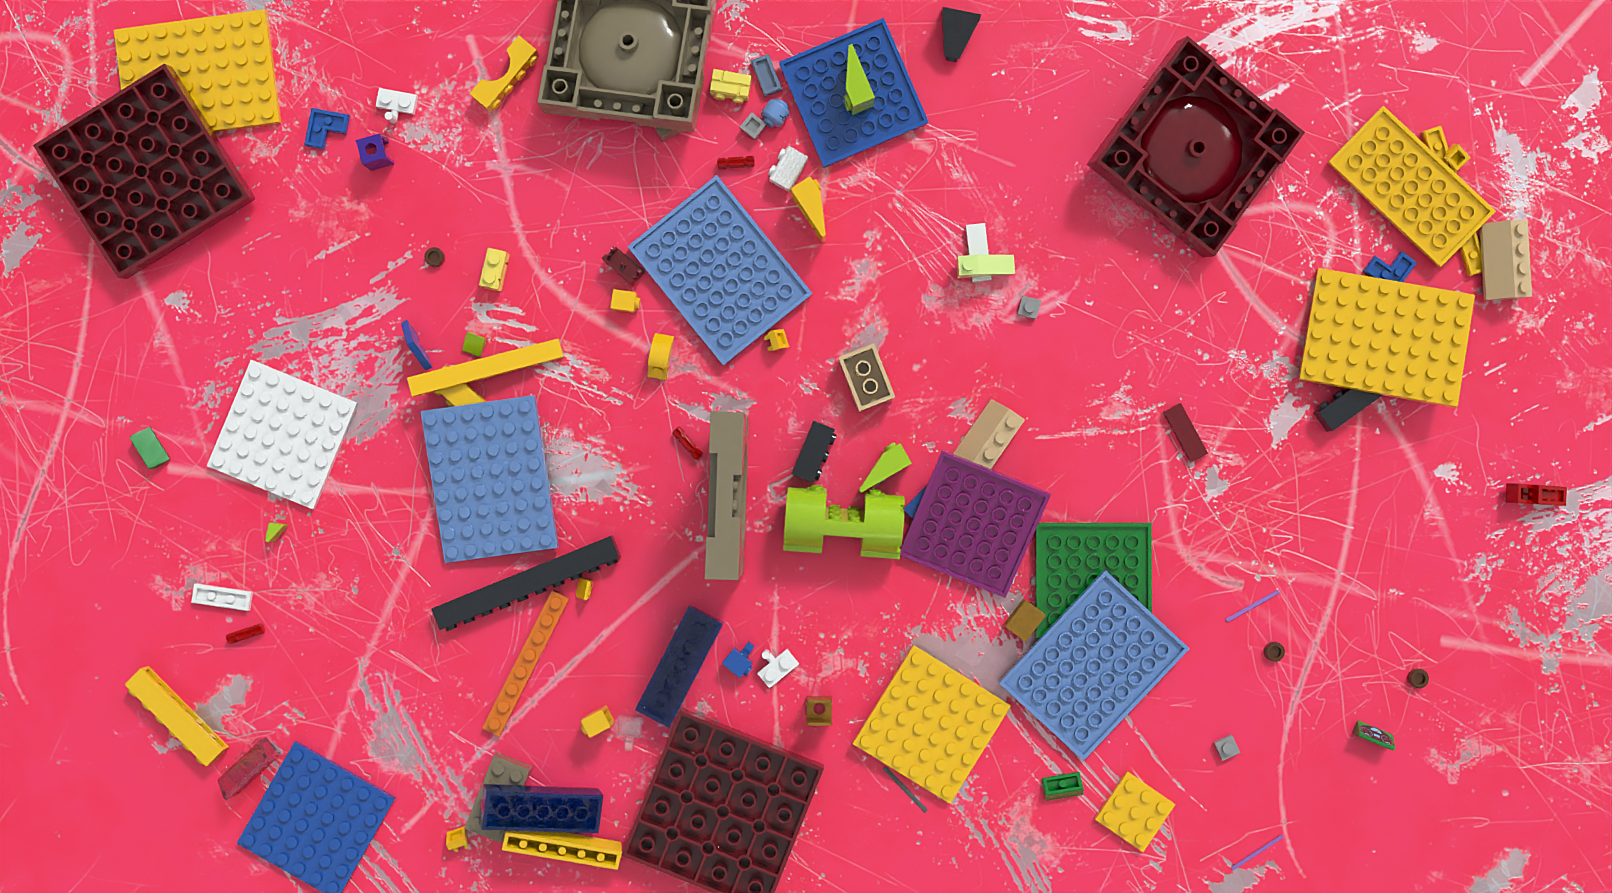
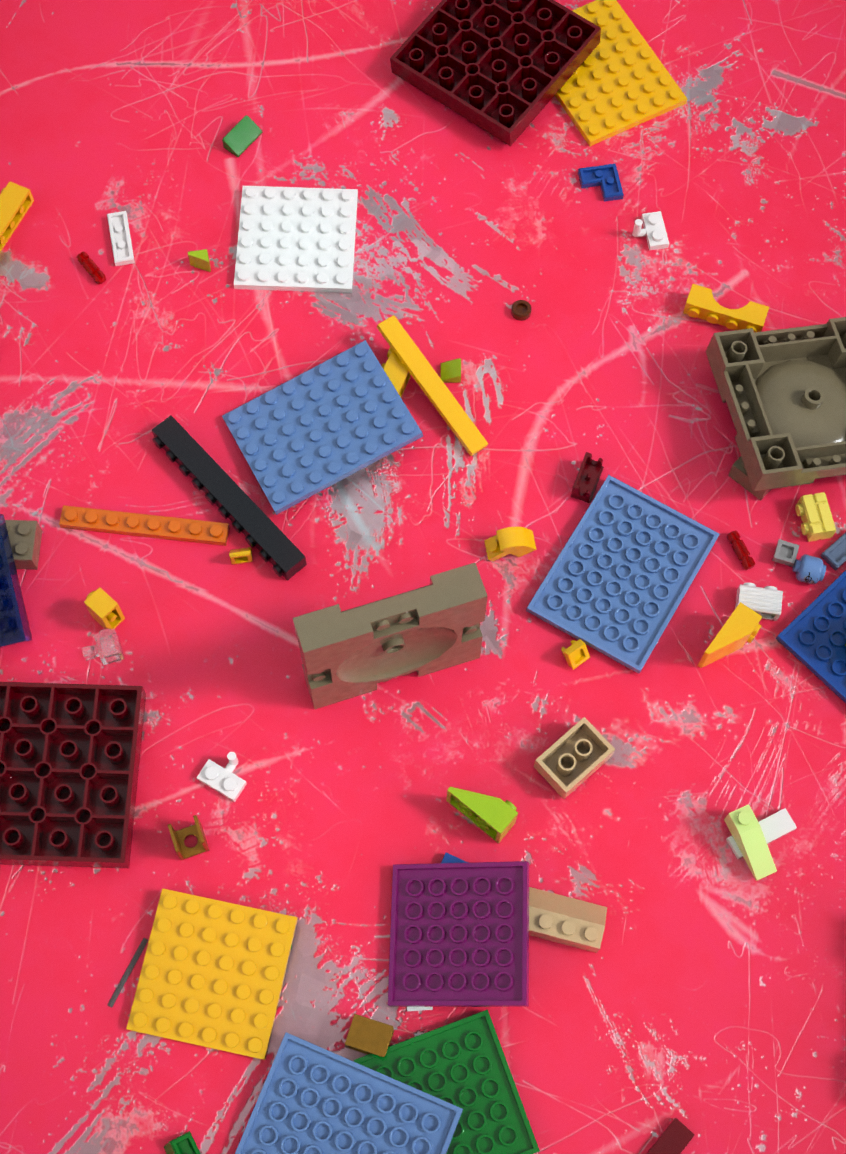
camera: 70 degrees right, 20 degrees down
dark purple piece [356,134,394,170] -> none
blue tile [401,320,432,370] -> none
light yellow brick [479,248,510,292] -> none
yellow brick [611,289,640,313] -> none
clear blue brick [635,605,724,728] -> none
blue brick [722,642,755,678] -> none
lime cylinder [783,485,905,559] -> none
black brick [792,421,837,483] -> none
light grey plate [1017,296,1041,319] -> none

